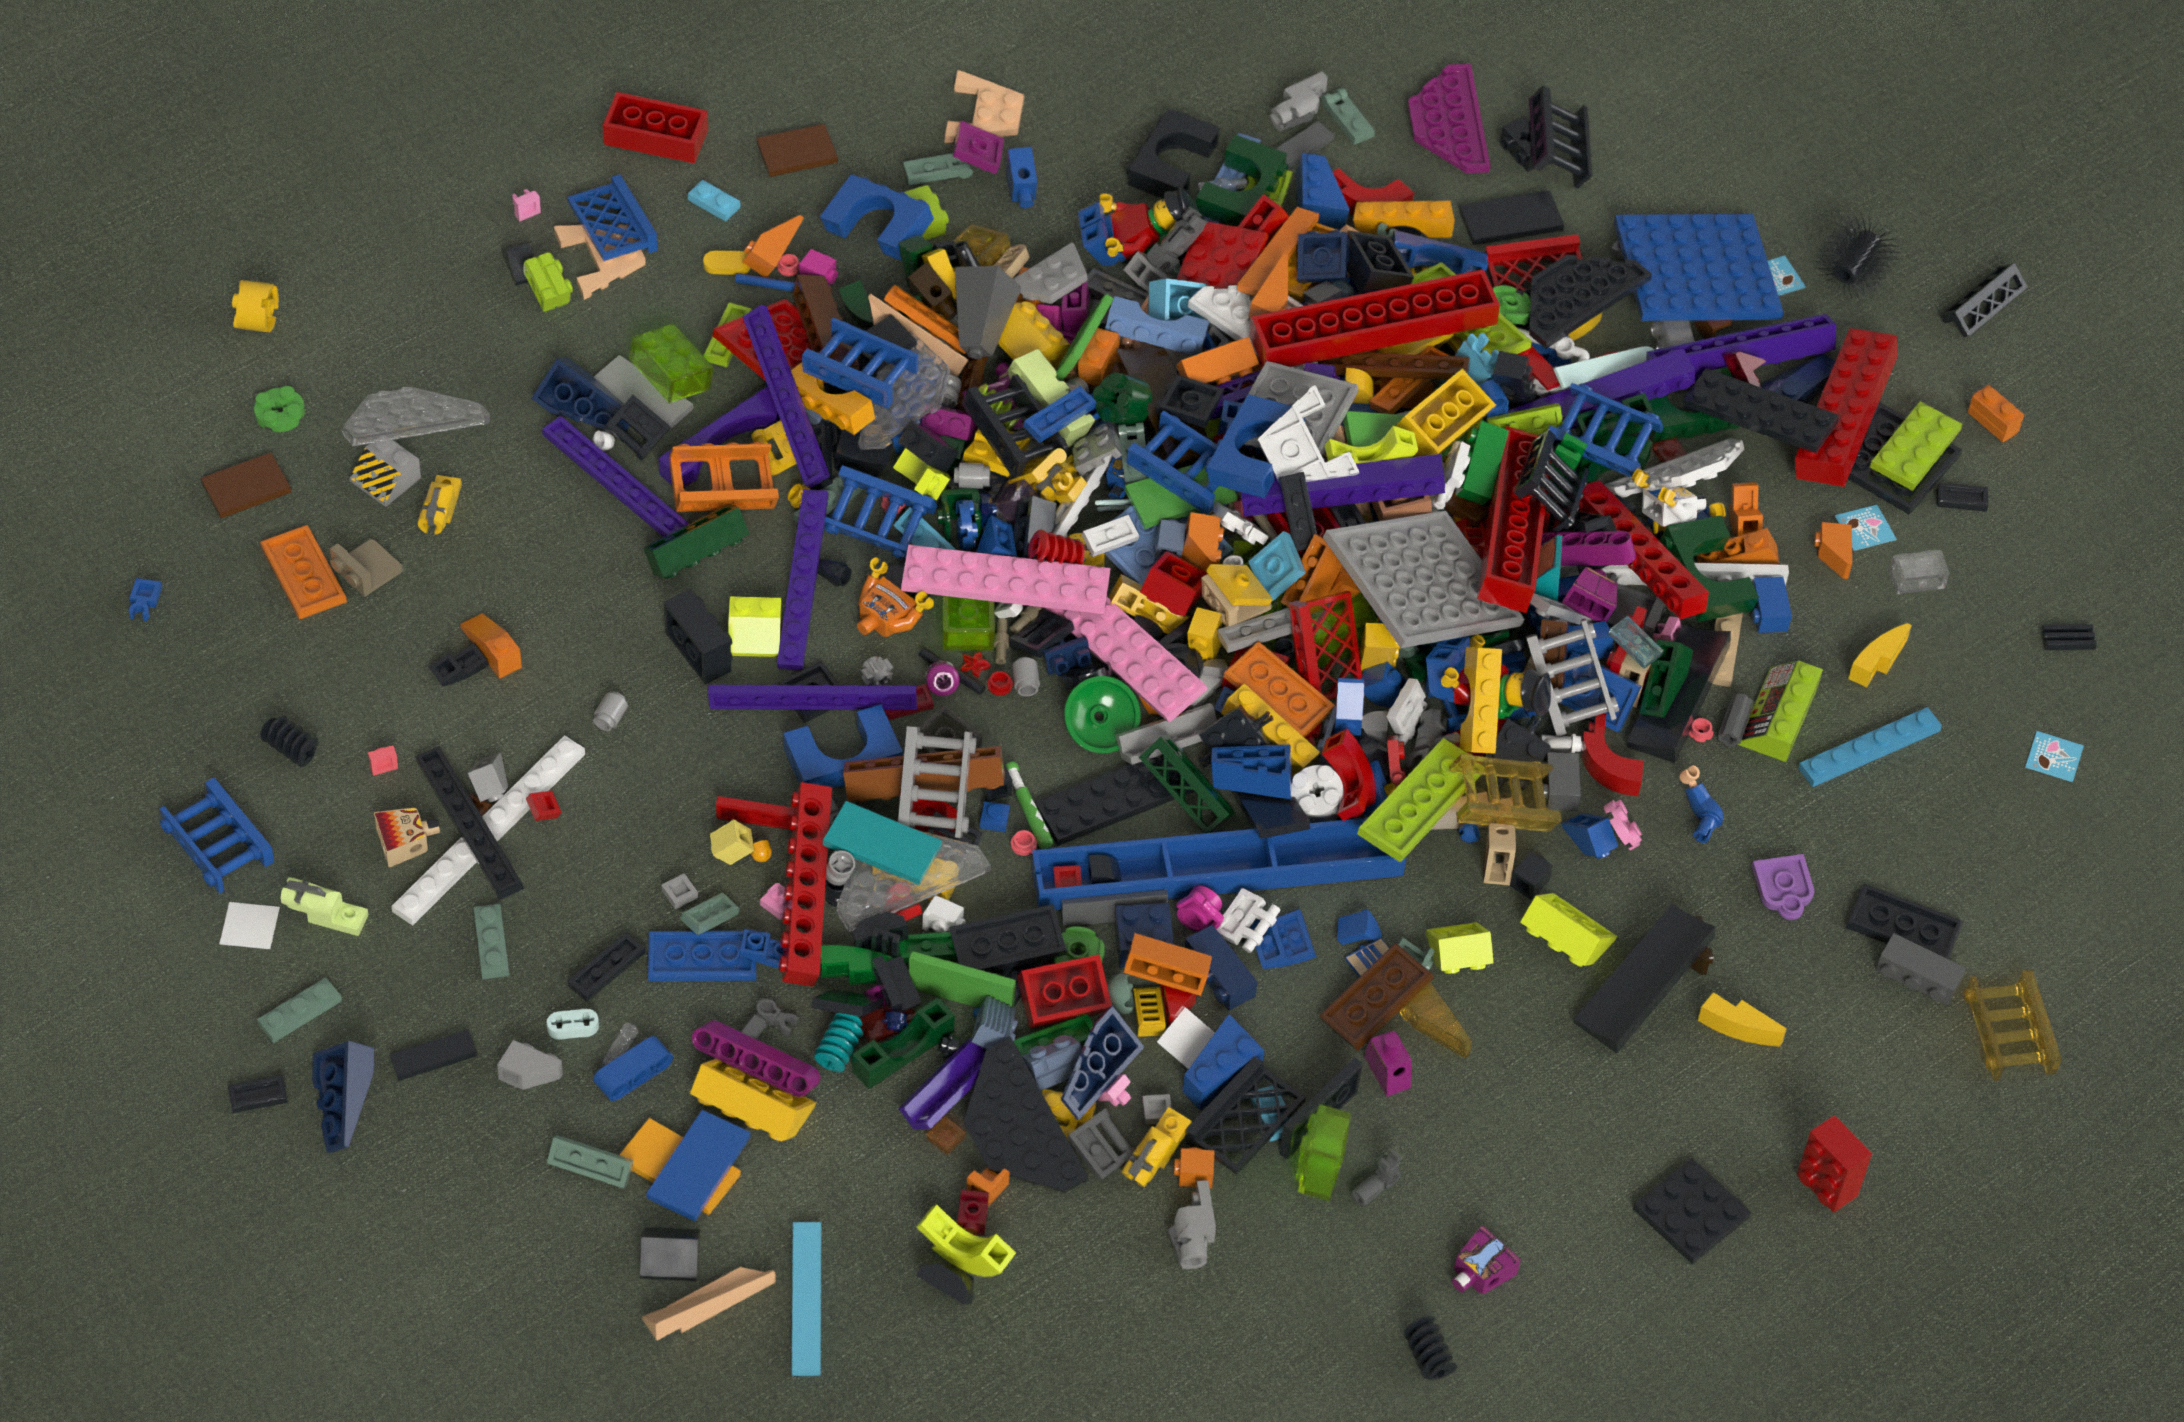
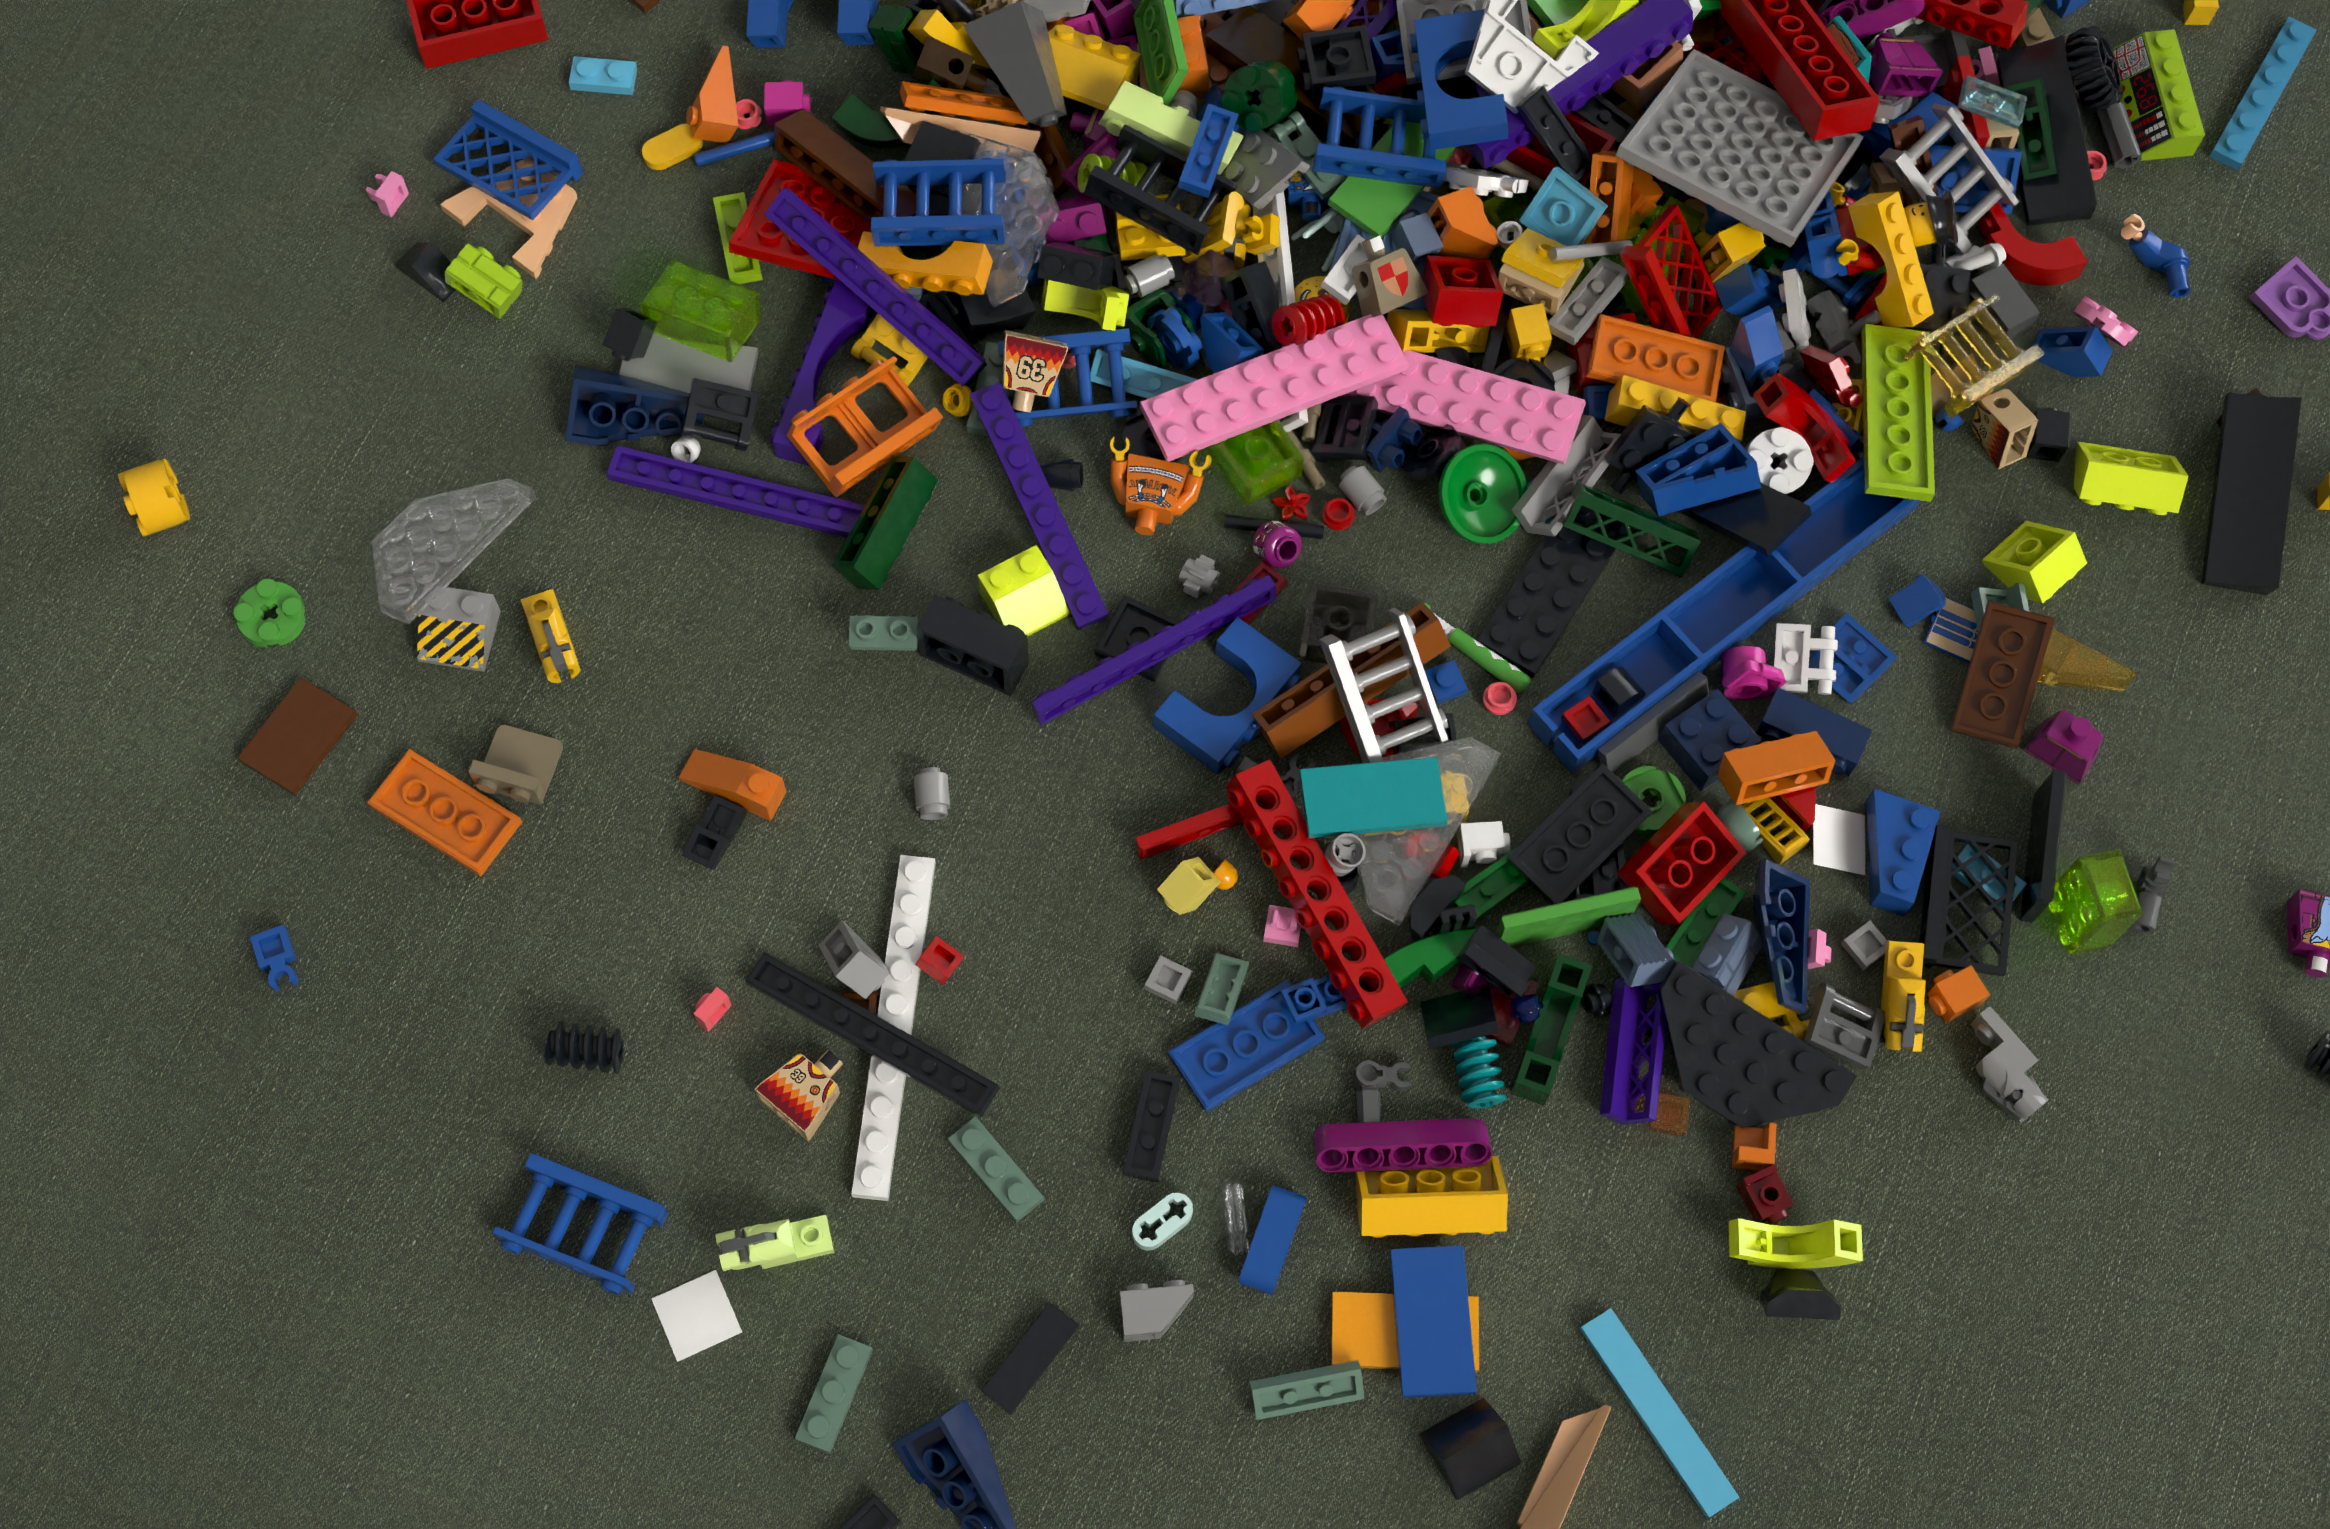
camera: 30 degrees left, 15 degrees up
none -> black brick [602,308,658,361]
none -> sand green bracket [849,615,919,651]
none -> torso [1002,330,1068,412]
none -> dark tan torso [1352,235,1428,317]
none -> light grey bar [1548,240,1633,261]
none -> black gear [2065,26,2123,112]

